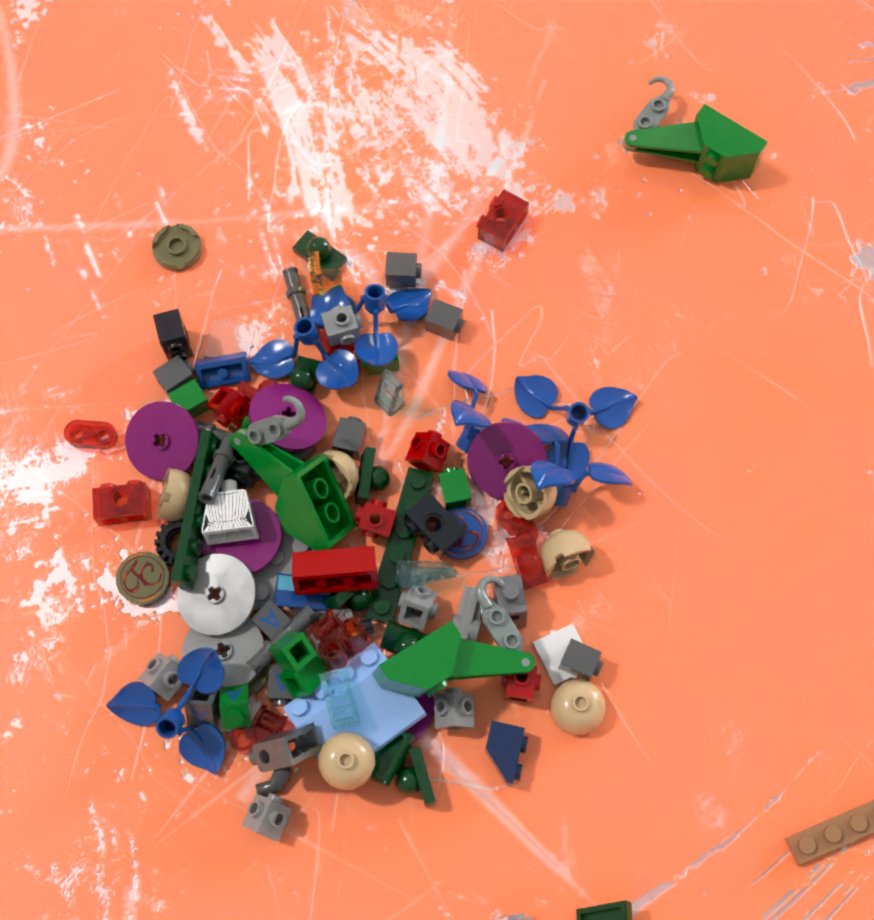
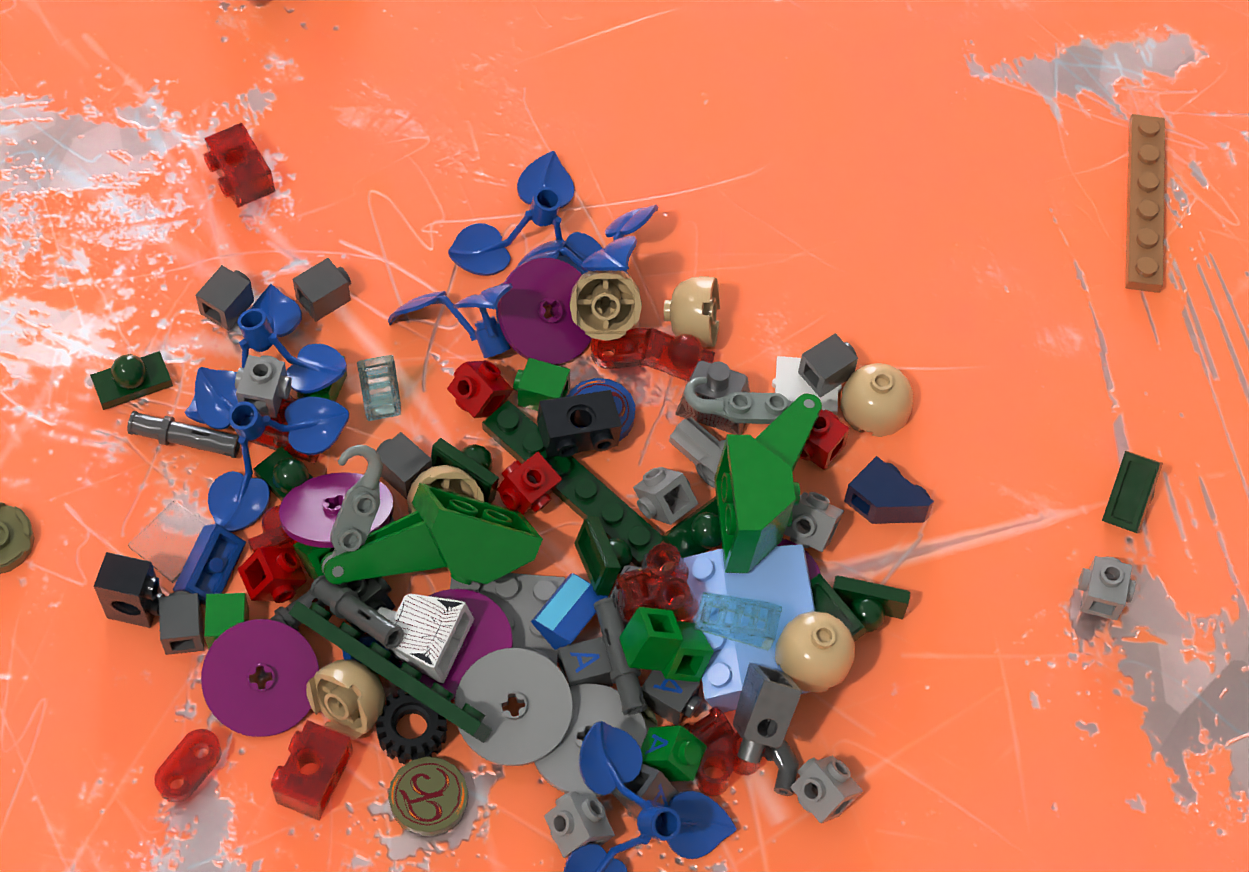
camera: 65 degrees left, 10 degrees down
red brick [292,546,378,596] -> none
clear yellow panel [309,251,344,295] -> none
clear light blue slope [394,560,457,589] -> none

